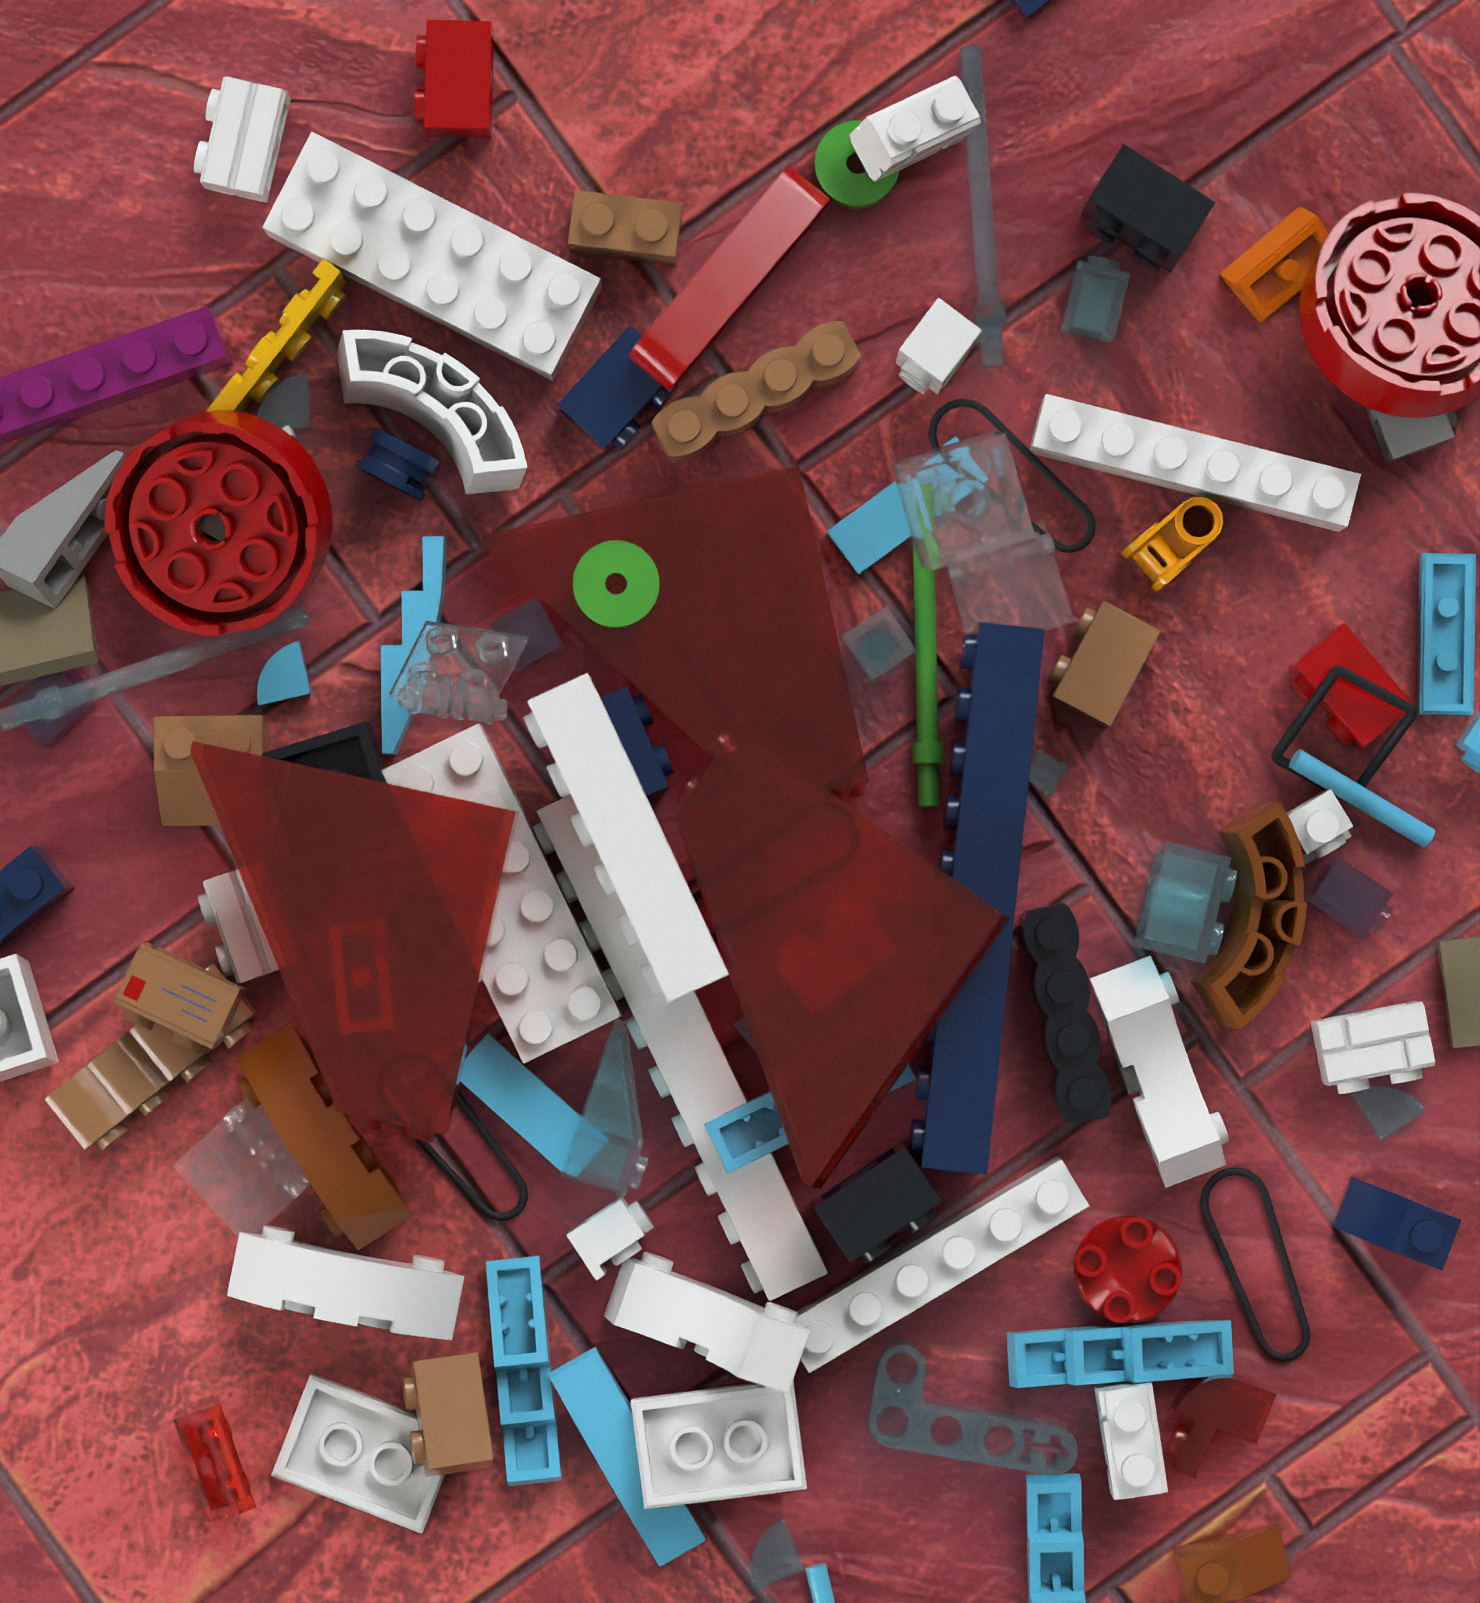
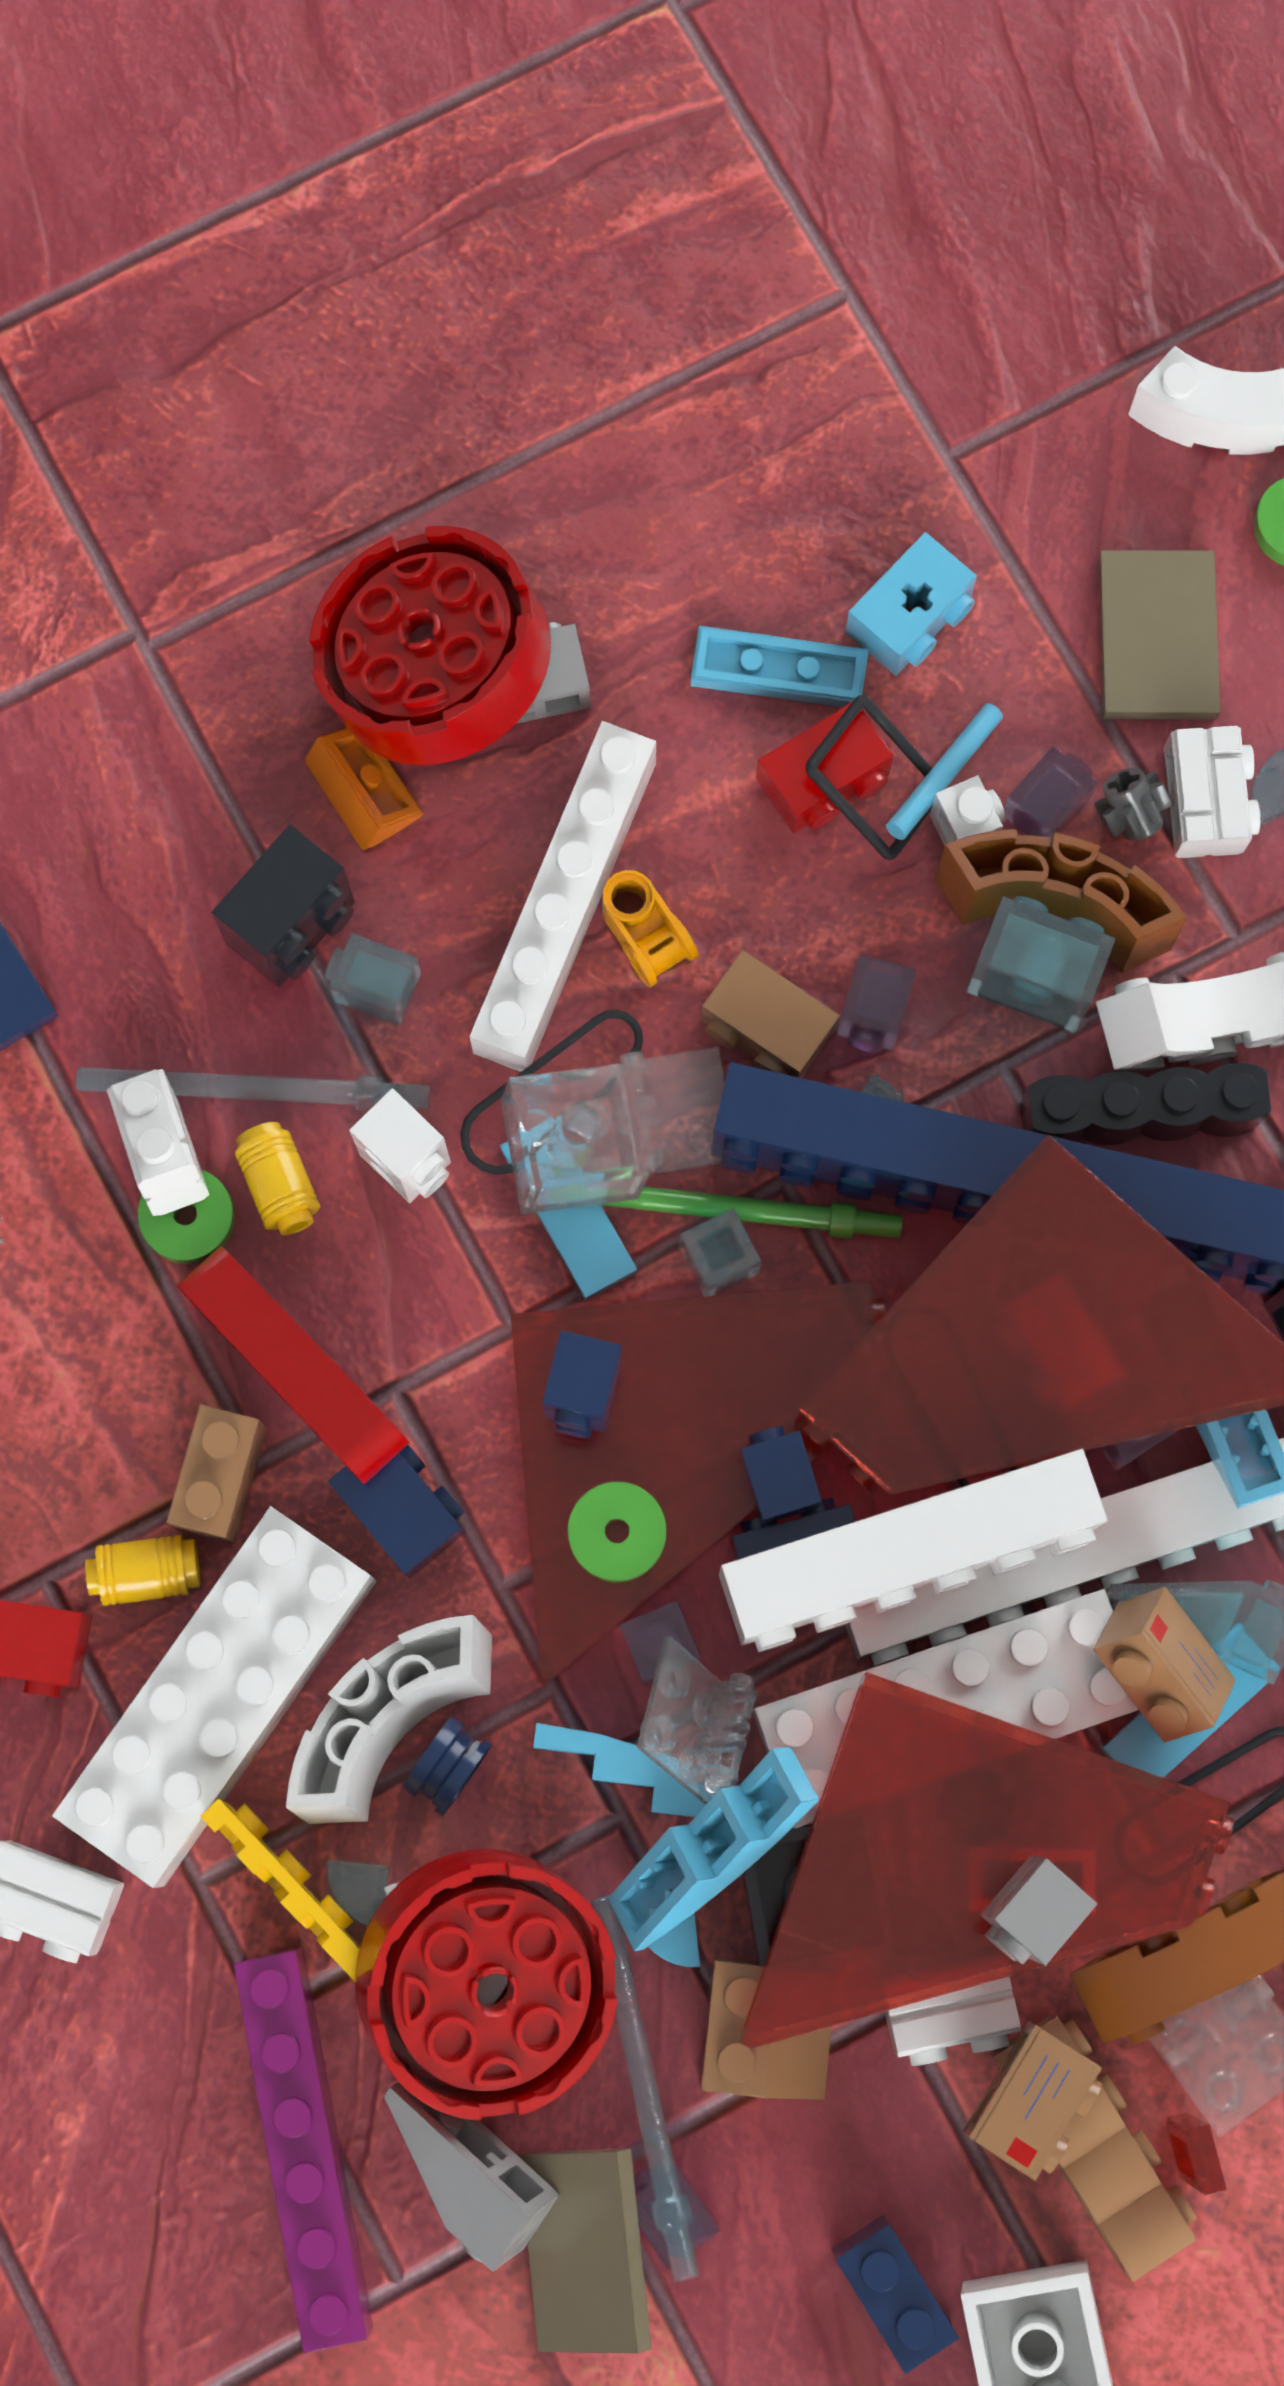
camera: 85 degrees left, 10 degrees down
medium nougat brick [652,321,861,463] -> none
none -> yellow head [85,1534,201,1606]
none -> yellow head [235,1122,321,1235]
none -> dark blue brick [542,1330,623,1439]
none -> medium azure slope [608,1747,820,1951]
none -> dark blue brick [739,1426,822,1525]
none -> clear purple brick [837,954,916,1053]
none -> light grey brick [980,1856,1098,1965]
none -> medium nougat brick [1093,1586,1236,1743]
none -> dark grey gear [1094,768,1173,840]
none -> clear red tile [1165,2112,1227,2195]

